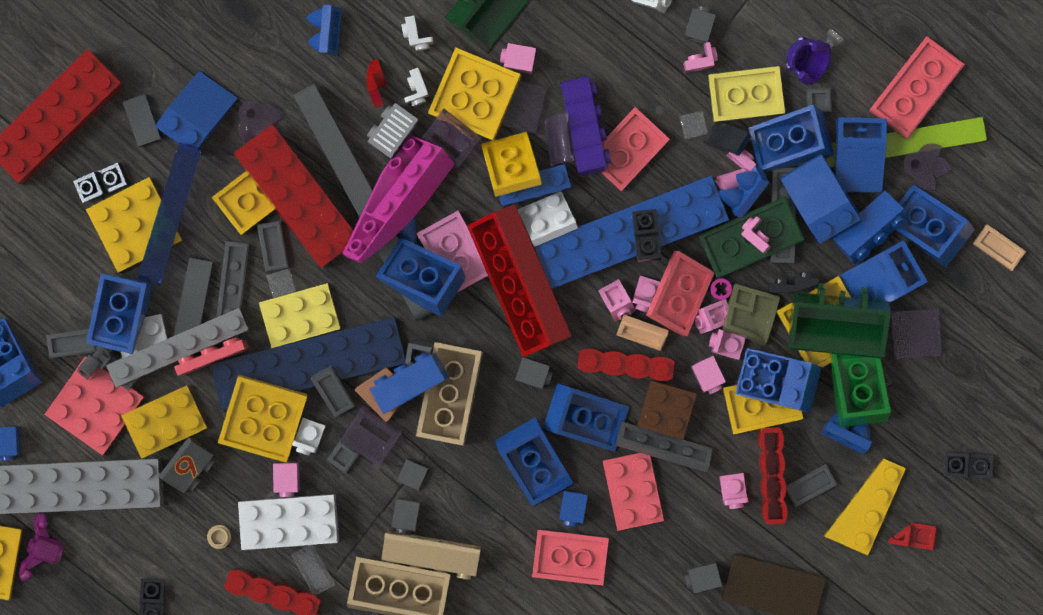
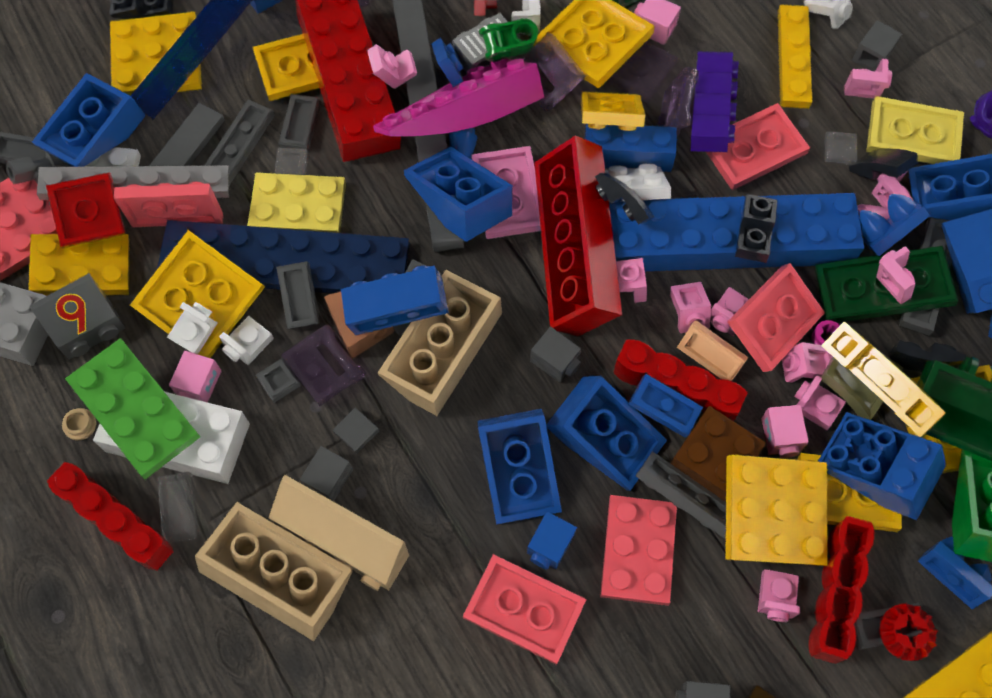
camera: 20 degrees right, 20 degrees down
none -> red tile [46,172,126,248]
none -> bright green plate [65,338,200,480]
none -> white bracket [167,302,218,354]
none -> bright pink bracket [367,44,417,89]
none -> blue plate [431,37,463,87]
none -> green piece [479,18,538,62]
none -> black slope [595,173,654,225]
none -> bright pink bracket [616,258,647,303]
none -> blue tile [628,374,703,437]
none -> yellow plate [725,455,827,566]
none -> yellow plate [778,5,812,109]
none -> yellow slope [821,322,946,437]
none -> red gear [879,603,938,661]

